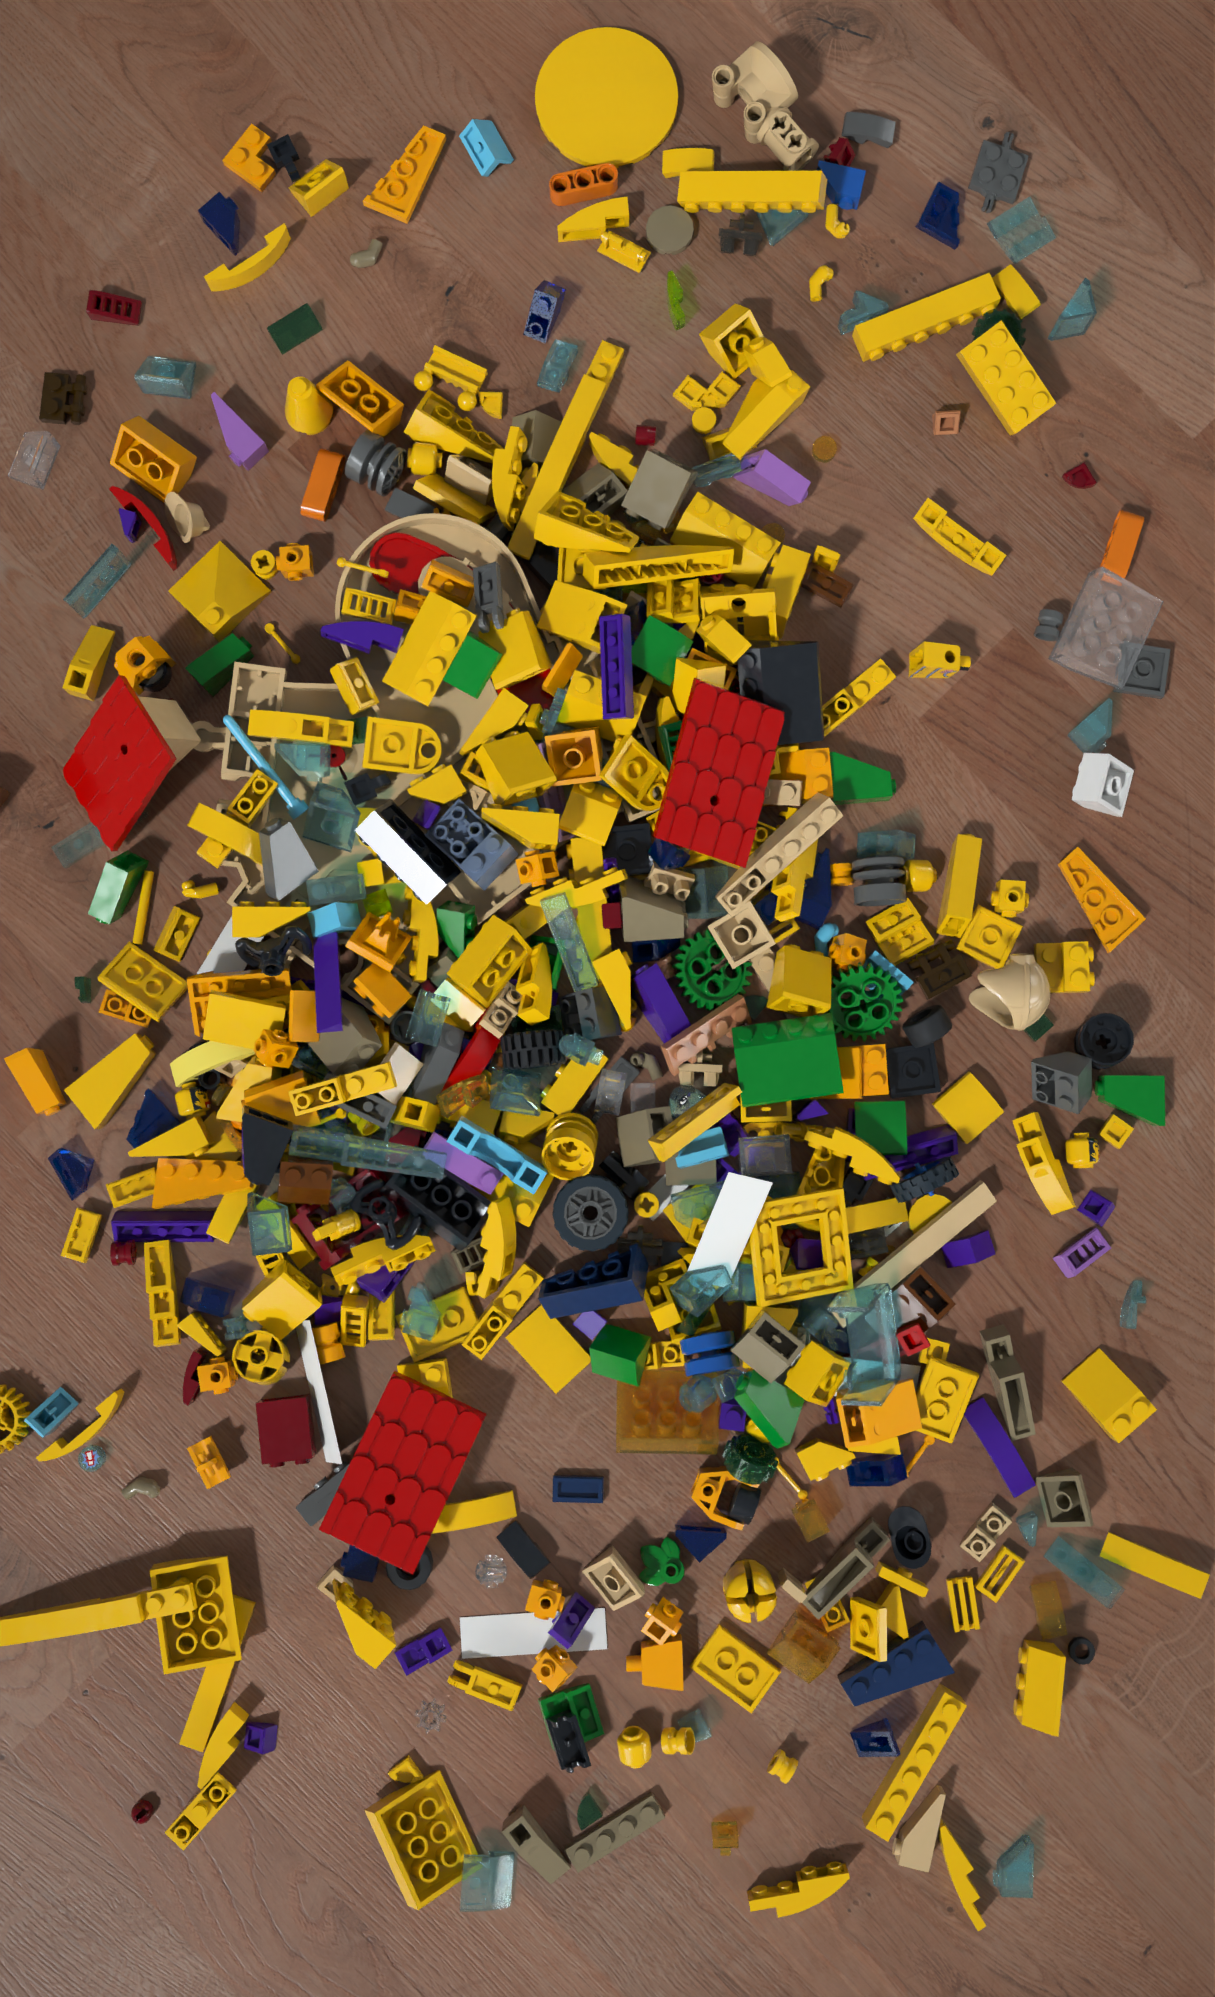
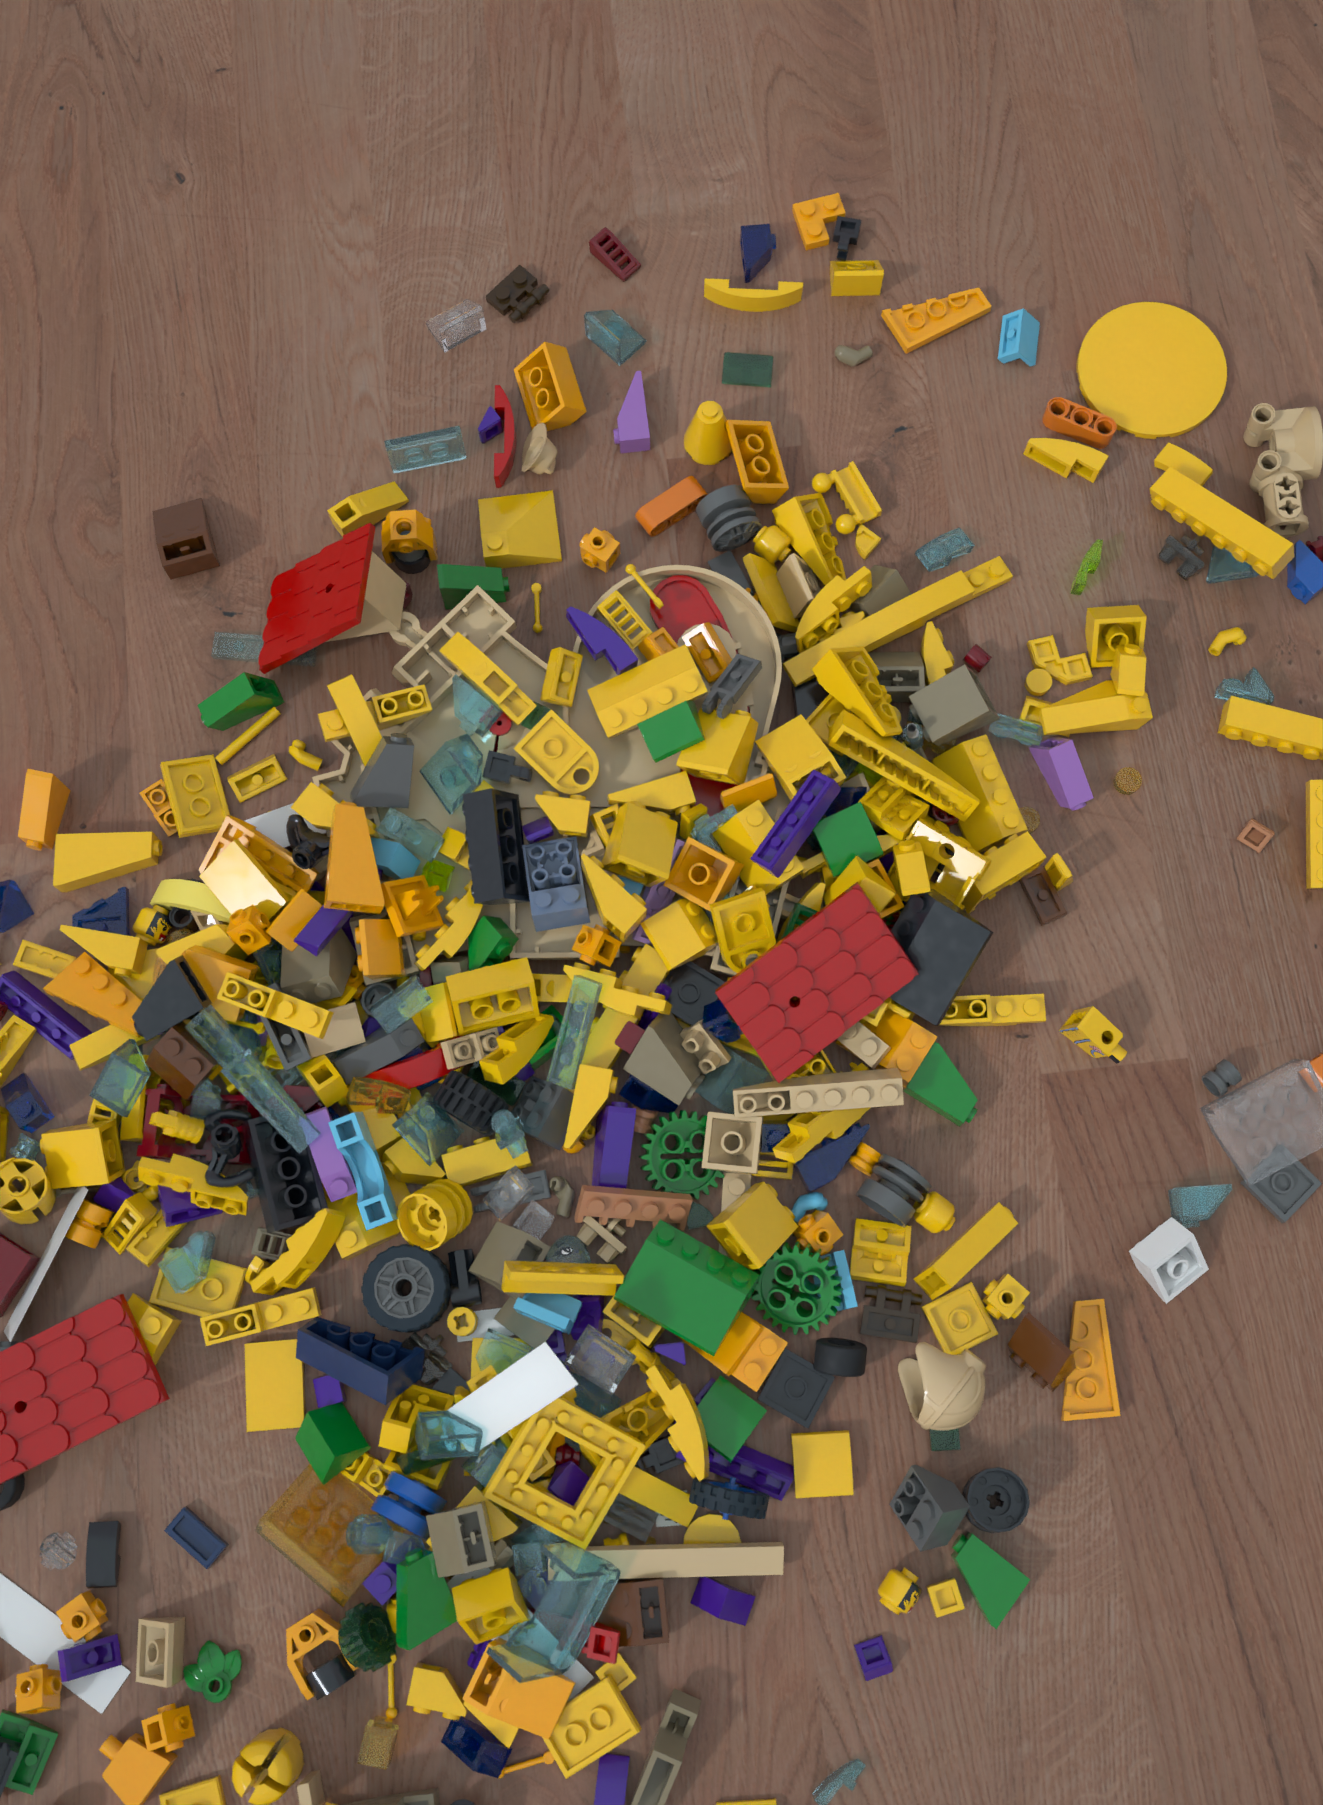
camera: 35 degrees right, 10 degrees down
clear green tile [74,976,91,1003] -> none
medium azure piece [223,715,309,820] -> none
yellow wheel [251,550,278,580] -> none
yellow slope [432,1490,517,1533] -> none
clear blue slope [523,280,566,344] -> none
yellow hinge [597,230,651,274] -> none
dark tan tile [646,205,694,255] -> none
clear blue slope [675,1525,727,1563] -> none
yellow arm [825,204,850,239] -> none
clear light blue slope [857,830,916,860] -> none
yellow slope [913,498,1007,576] -> none
yellow slope [1012,1112,1076,1215] -> none
yellow plate [1034,941,1095,993] -> none
medium lavender slope [1053,1227,1111,1278] -> none
none -> light orange slope [324,802,384,914]
none -> clear light blue piece [902,723,924,750]
none -> reddish brown slope [1007,1312,1076,1392]

